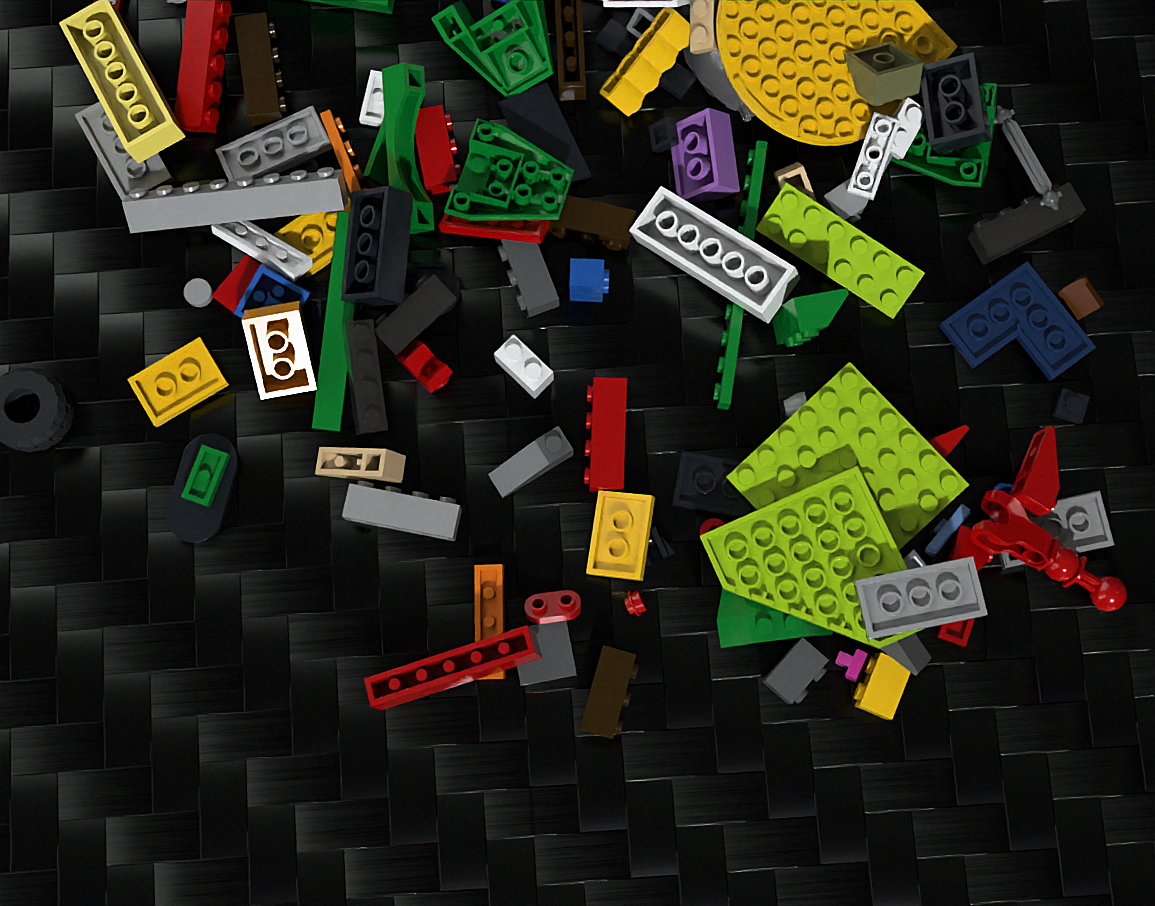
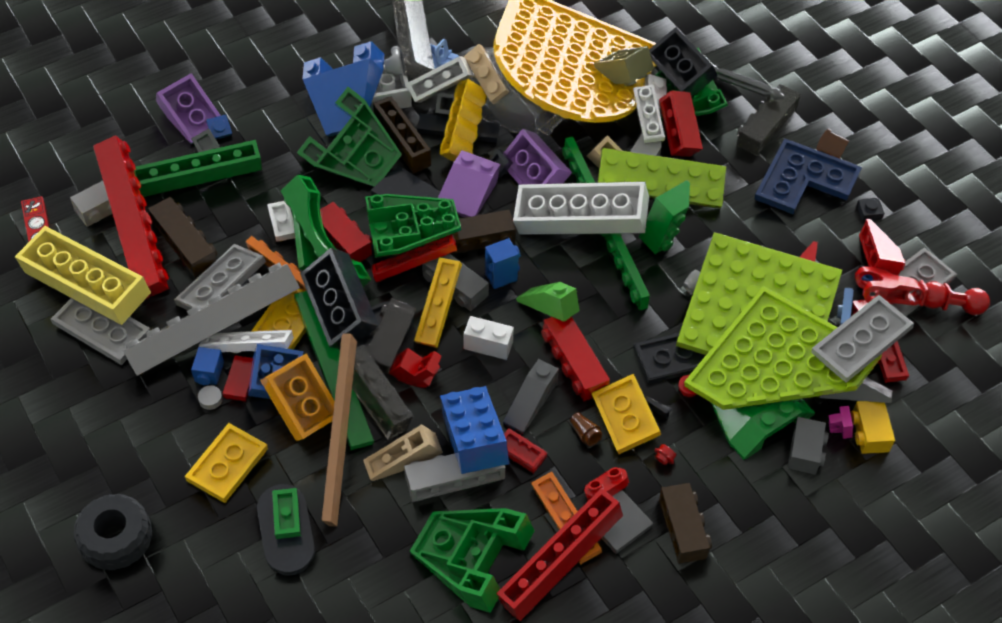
camera: 30 degrees left, 25 degrees down
none -> blue brick [191,347,224,385]
none -> medium nougat tile [322,334,357,526]
none -> green wedge [410,508,535,613]
none -> yellow plate [414,257,462,348]
none -> medium lavender slope [438,150,500,218]
none -> blue brick [440,386,509,474]
none -> red plate [504,428,547,473]
none -> bright green slope [516,282,580,321]
none -> reddish brown cone [570,412,602,446]
none -> red brick [659,91,703,157]

